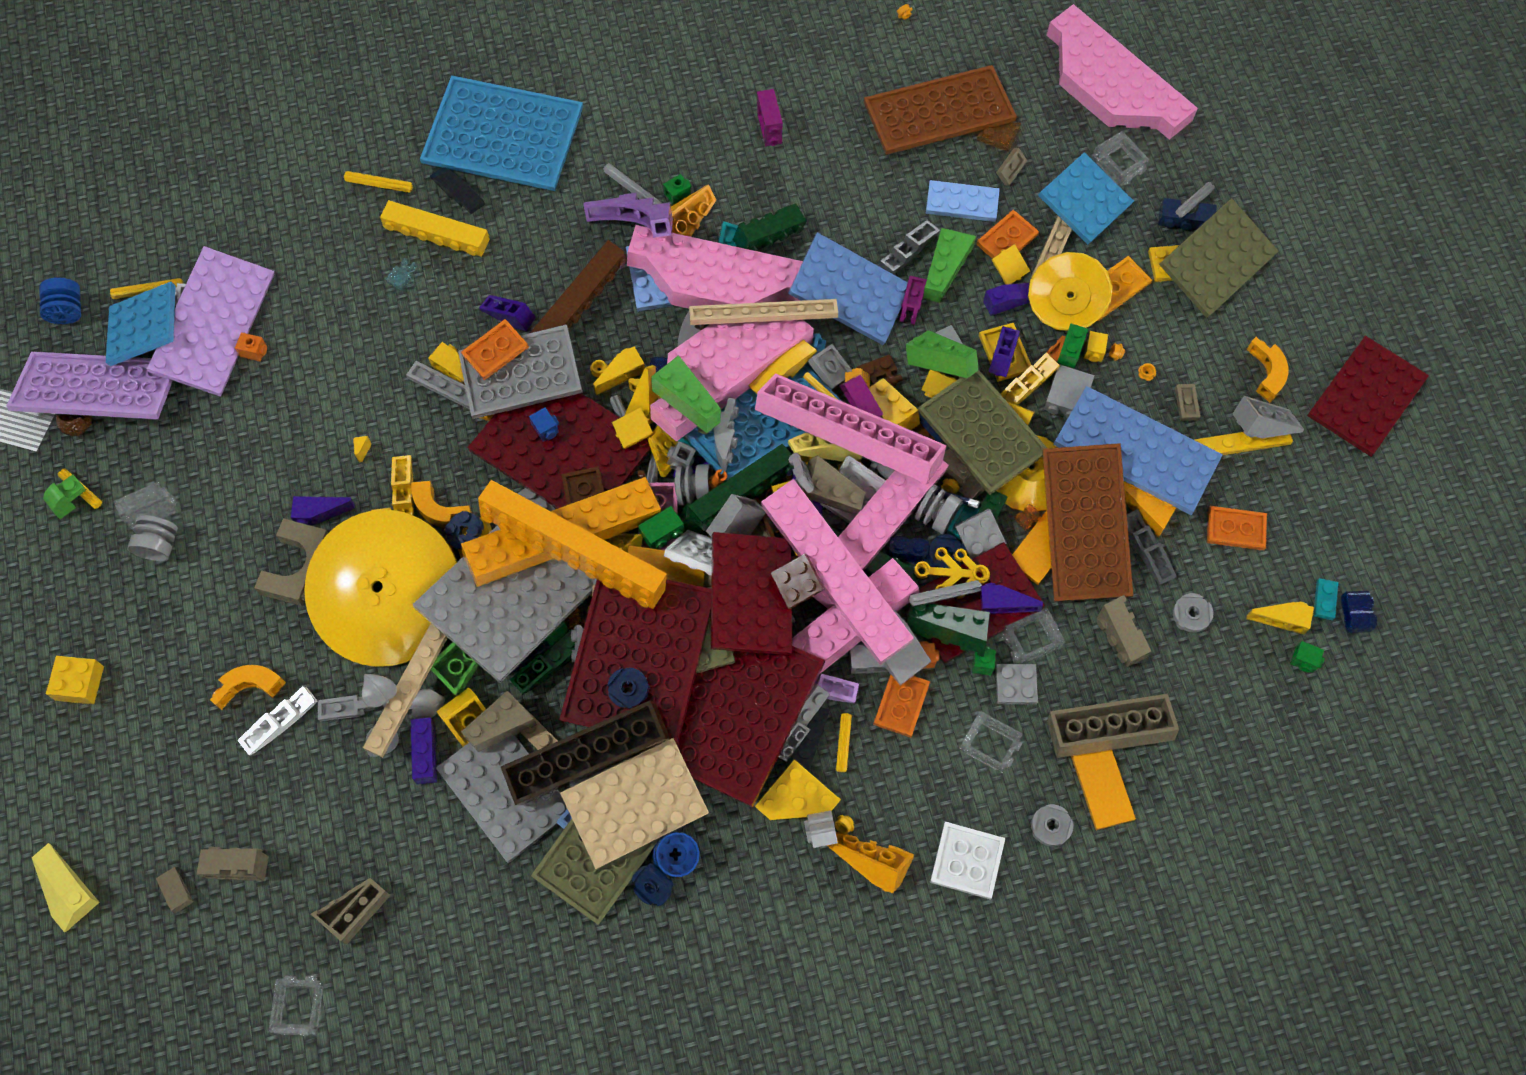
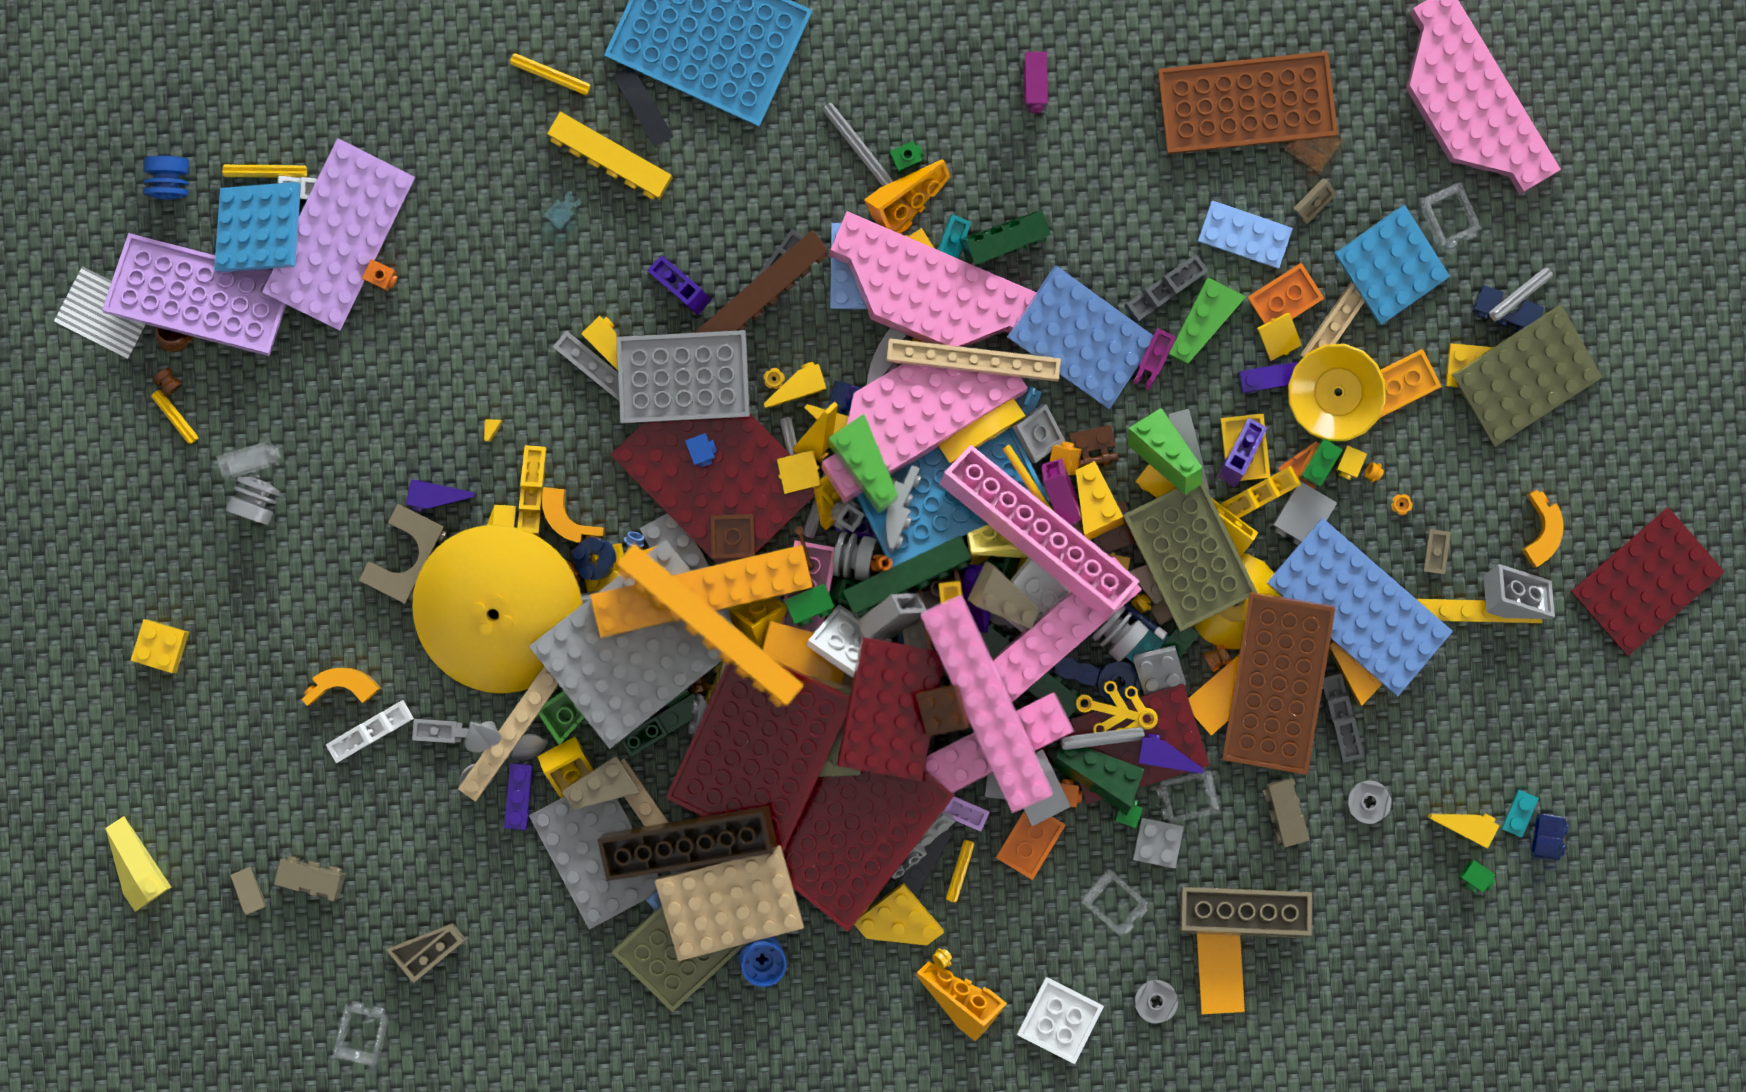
camera: 10 degrees right, 20 degrees up
bright green brick [43,474,86,519] -> none
orange plate [461,319,529,381] -> none
medium lavender arch [583,193,673,238] -> none
dark blue plate [608,668,650,709] -> none
dark blue plate [632,864,673,906] -> none
light grey hinge [788,453,814,493] -> none
light grey brick [804,810,838,848] -> none
orange tile [1207,506,1267,550] -> none
none -> reddish brown wheel [152,367,182,397]

